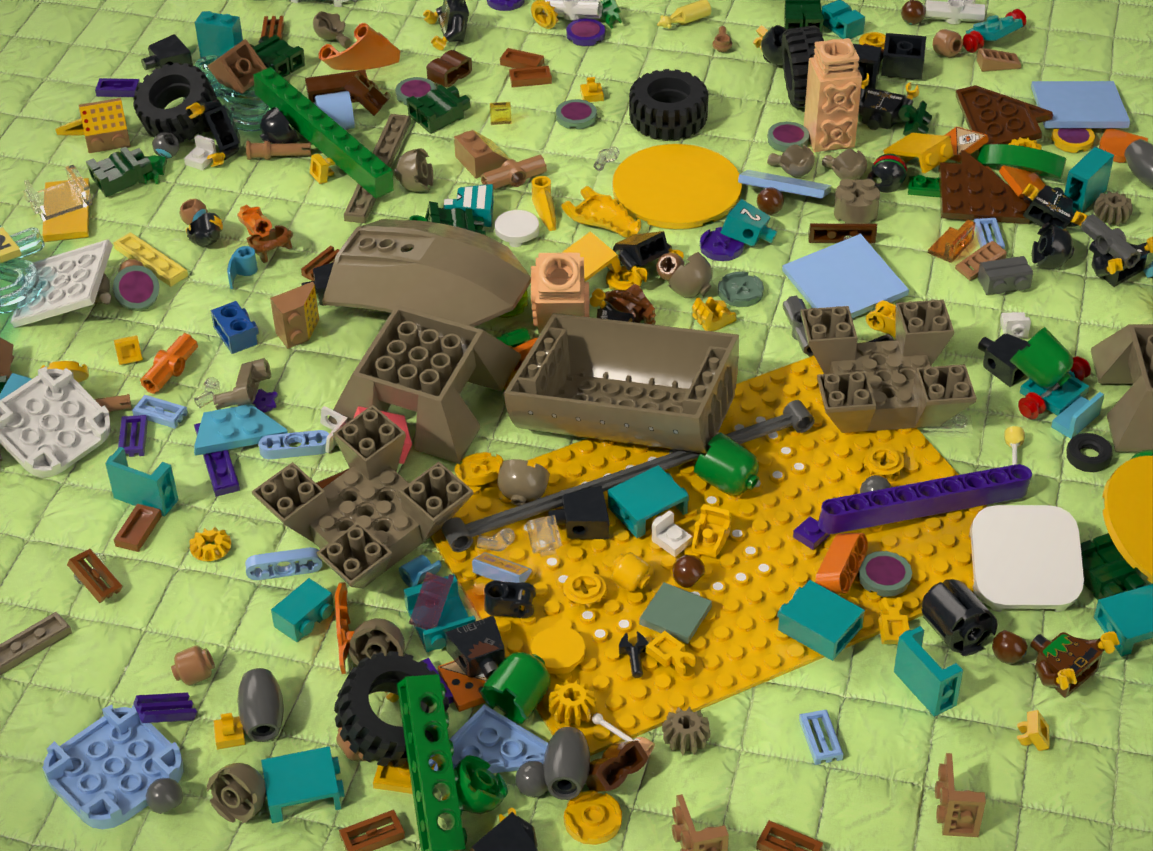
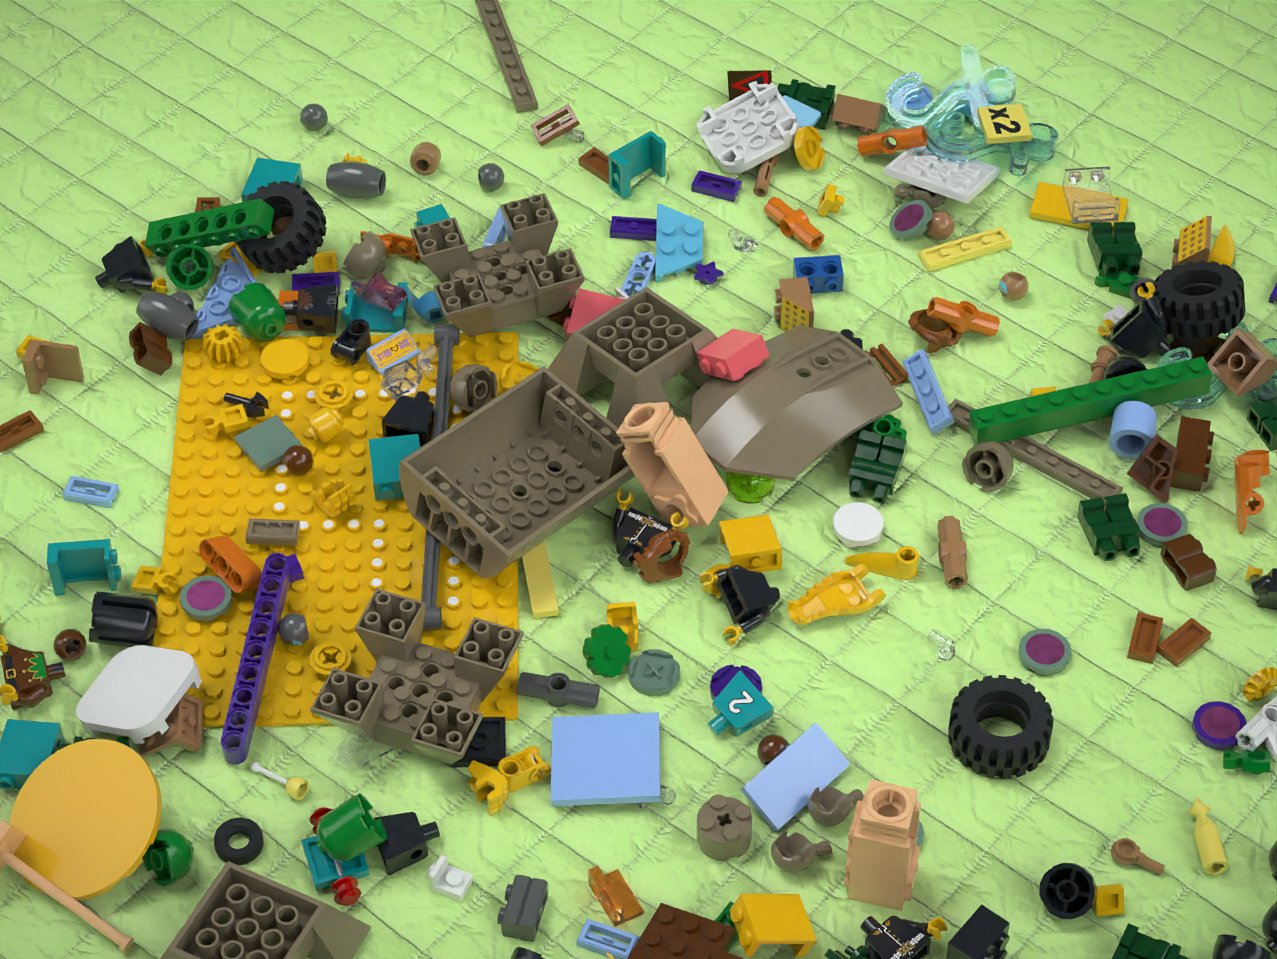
camera: 115 degrees right, 5 degrees up
light blue tile [42,704,184,830] -> none
light blue tile [132,395,188,429] -> none
dark purple tile [133,692,197,723] -> none
black hair [186,212,223,246] -> none
yellow gear [190,527,231,561] -> none
dark tan cylinder [207,763,267,823] -> none
dark tan beam [213,358,271,410] -> none
dark azure panel [227,246,258,289] -> none
teal torso [444,184,494,227] -> none
medium nougat slope [454,130,510,179] -> none
clear yellow tile [490,102,511,125] -> none
yellow tile [564,790,622,845] -> none
yellow tile [580,77,604,102] -> none
white hinge [592,713,655,757] -> none
yellow tile [613,144,742,229] -> none
white bracket [652,510,693,557] -> none
medium nougat piece [656,253,684,281] -> none
dark tan gear [662,706,710,756] -> none
dark tan cylinder [668,252,713,298] -> none
green cylinder [694,432,759,496] -> none
teal brick [777,580,865,661] -> none
black tyre [781,25,824,108] -> none
reddish brown slope [808,223,877,243] -> none
black helmet [867,153,907,193] -> none
medium nougat slope [955,241,1007,281] -> none
medium azure panel [1051,392,1104,439] -> none
none -> dark tan plate [246,519,300,546]
none -> dark grey piece [478,163,505,192]
none -> green plant [582,624,631,678]
none -> coral brick [697,328,770,381]
none -> orange piece [857,125,928,156]
none -> light blue tile [902,349,955,435]

